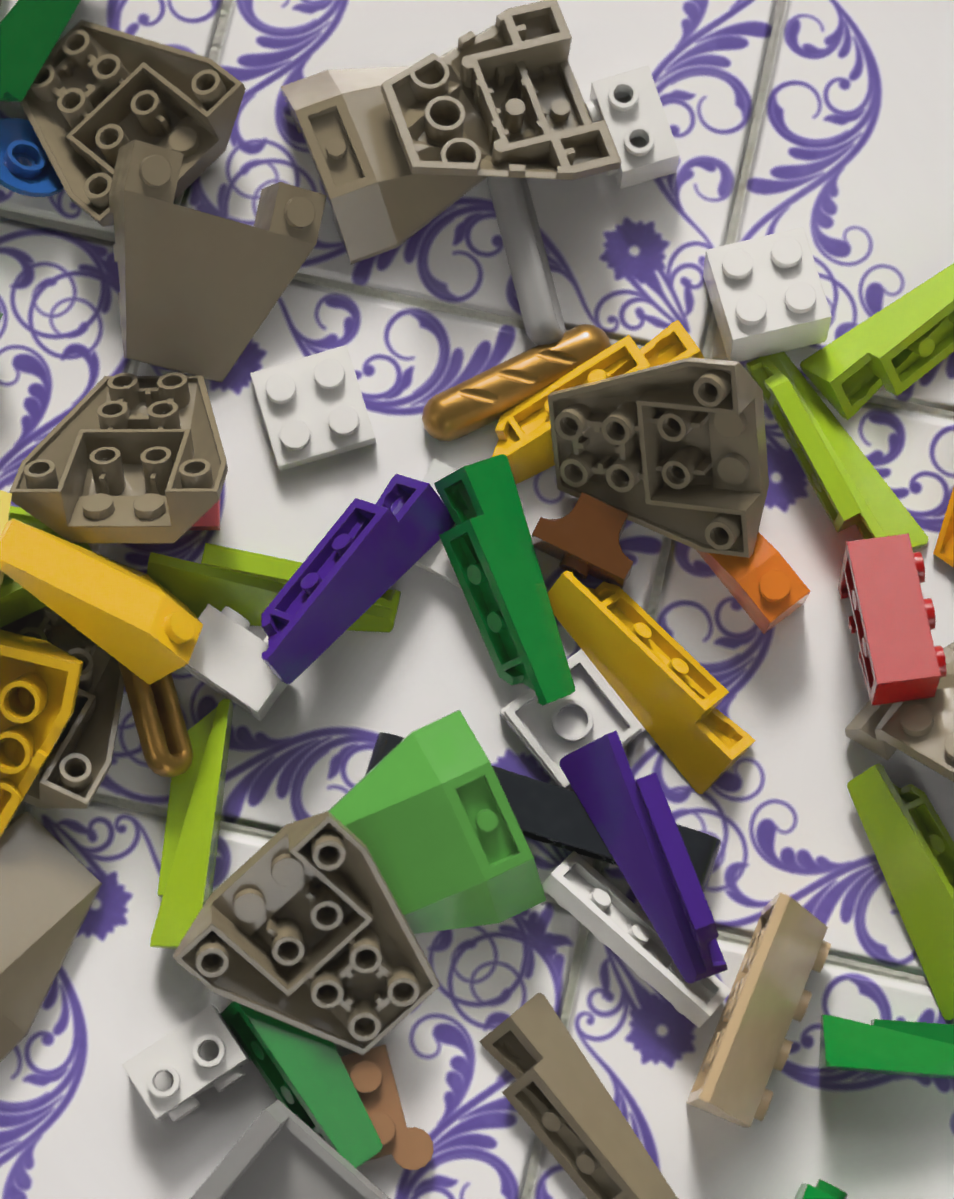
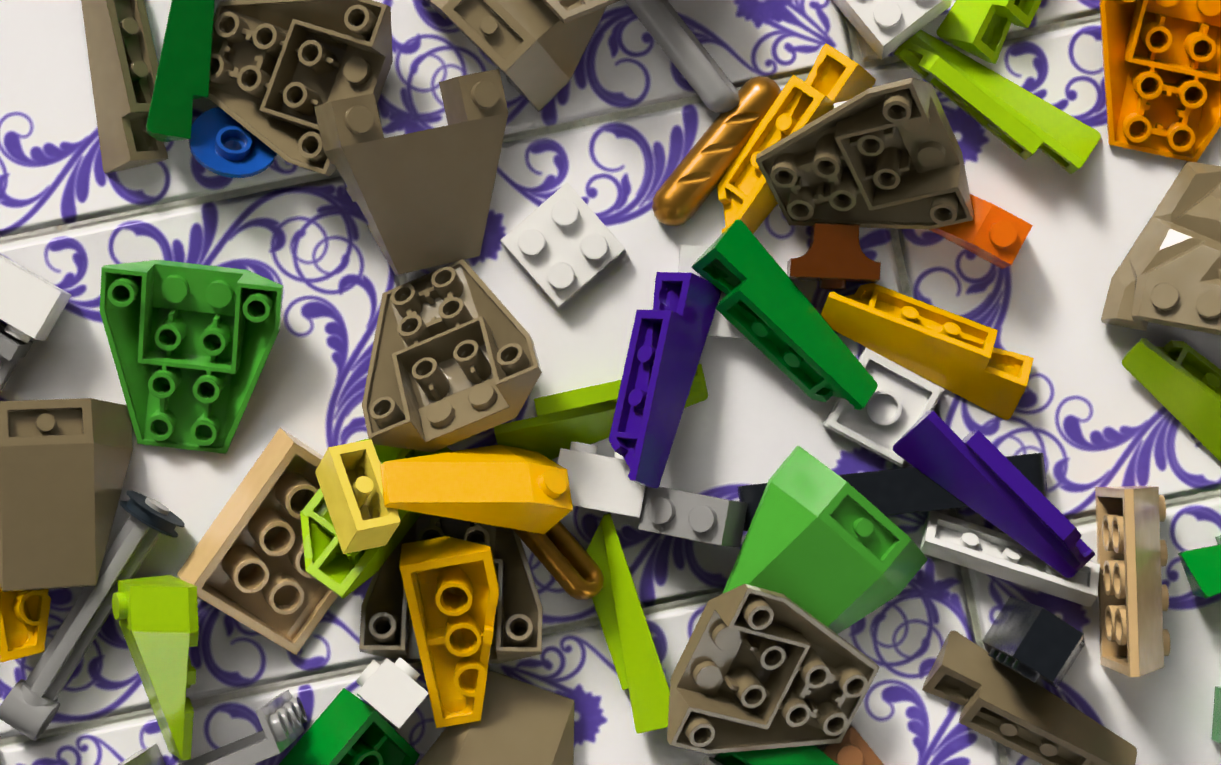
camera: 25 degrees left, 10 degrees up
wedge [838,533,947,706] -> none
none -> light grey brick [638,487,748,547]
none -> black wedge [982,596,1085,689]

